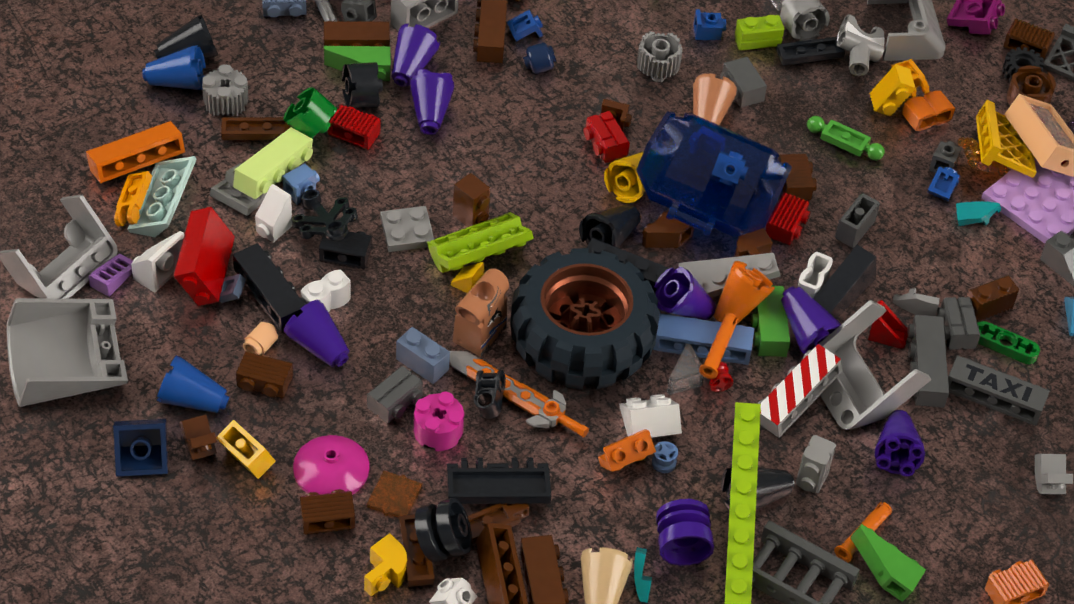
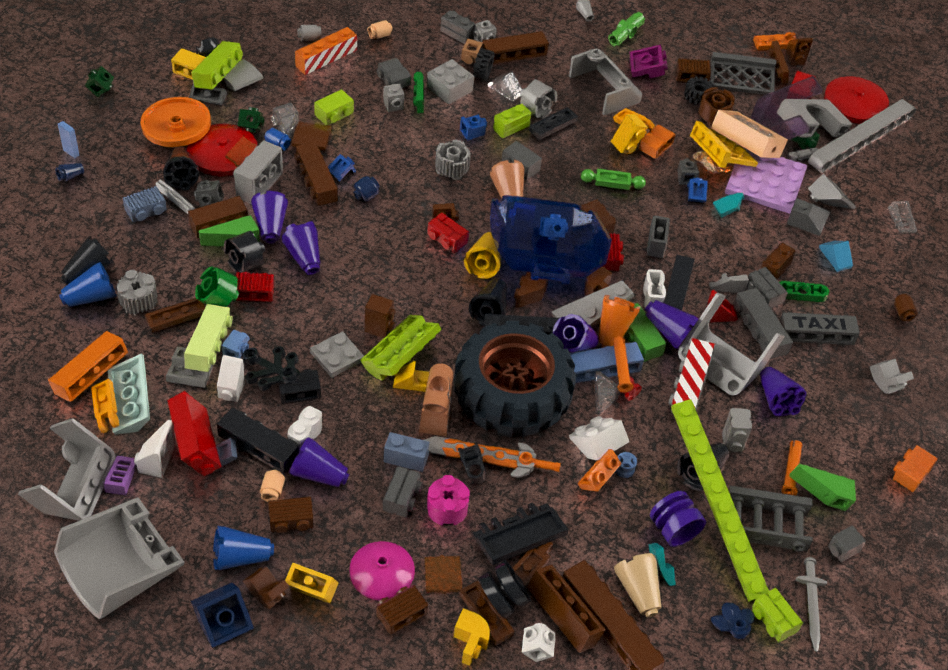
camera: 25 degrees left, 0 degrees up
light grey connector [837,14,885,76] -> none

